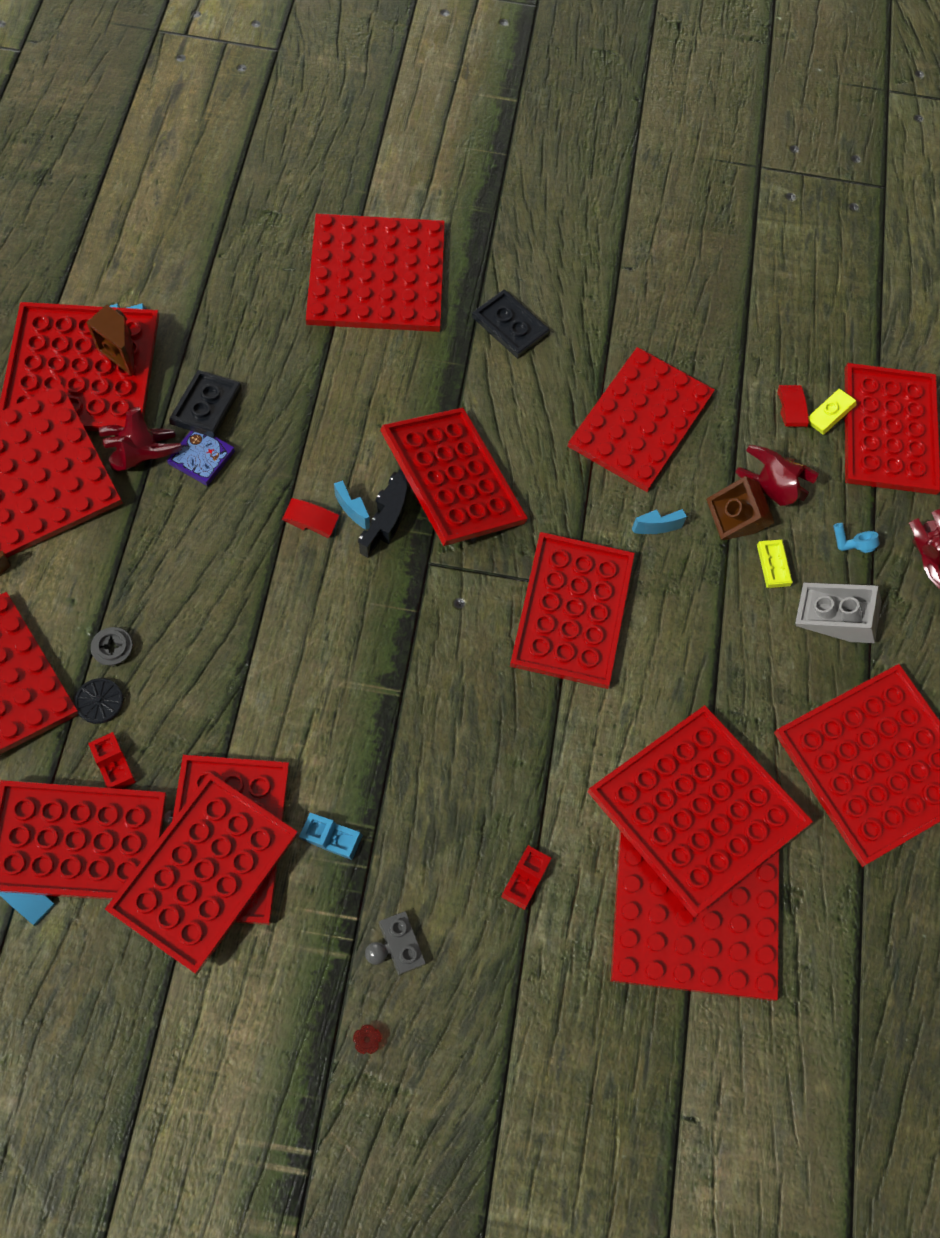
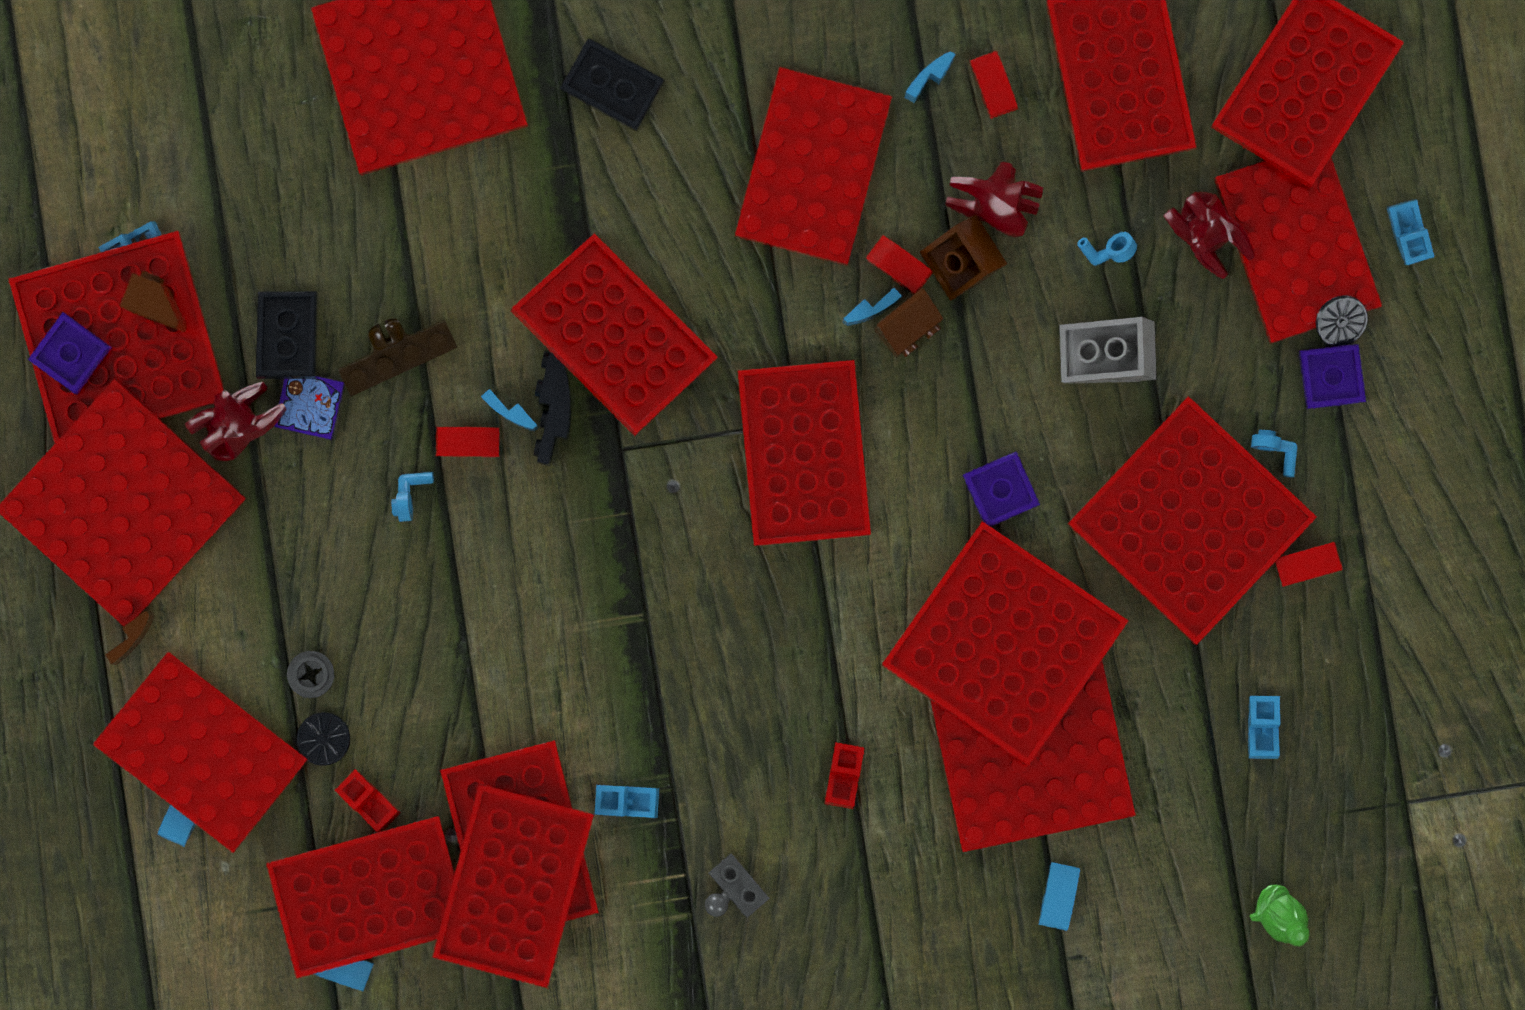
camera: 15 degrees left, 20 degrees up
clear red plate [353,1025,381,1054] -> none
neon yellow plate [757,540,793,588] -> none
neon yellow plate [808,389,857,435] -> none
none -> dark purple tile [28,312,112,395]
none -> dark brown plate [338,318,458,396]
none -> dark azure plate [391,472,434,522]
none -> red slope [866,235,933,294]
none -> reddish brown slope [875,288,943,358]
none -> dark azure slope [905,51,956,103]
none -> dark purple tile [962,451,1040,527]
none -> dark azure slope [1038,862,1080,931]
none -> dark azure slope [1248,696,1281,759]
none -> bright green hair [1250,884,1309,946]

